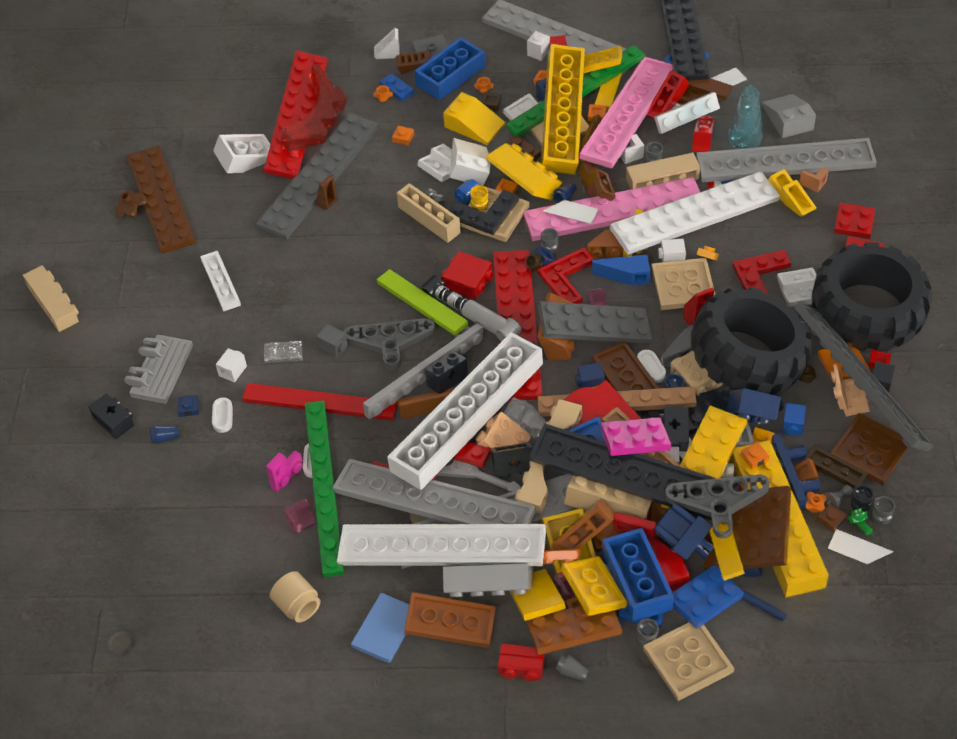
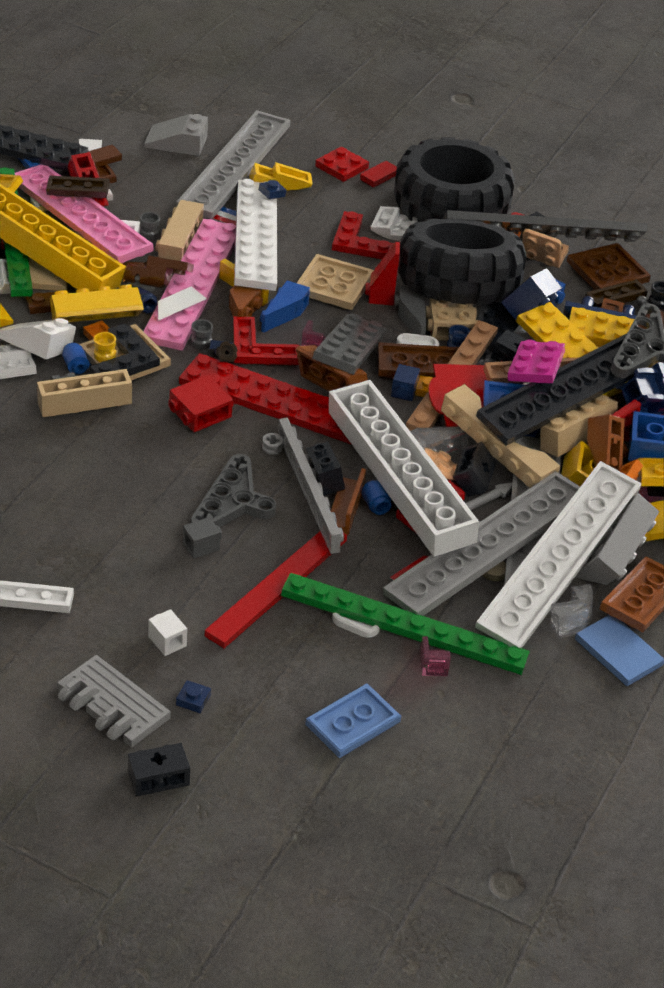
camera: 70 degrees left, 10 degrees down
dark blue cone [150,425,179,444] -> none
white tile [212,398,233,433] -> none
clear plate [264,341,303,363] -> none
dark pink plate [266,451,303,492] -> none
tan piece [270,571,320,623] -> none
lime tile [377,269,468,336] -> none
light grey piece [420,275,522,342] -> none
white plate [654,92,720,134] -> none
white brick [658,239,686,262] -> none
red slope [692,115,715,152] -> none
light orange plate [697,246,719,260] -> none
clear light blue cone [728,86,763,149] -> none
orange plate [740,442,770,469] -> none
nougat panel [799,167,829,193] -> none
none -> dark brown plate [46,176,110,198]
none -> dark blue plate [258,180,286,199]
none -> medium blue tile [305,684,401,758]
none -> clear brick [551,584,593,638]

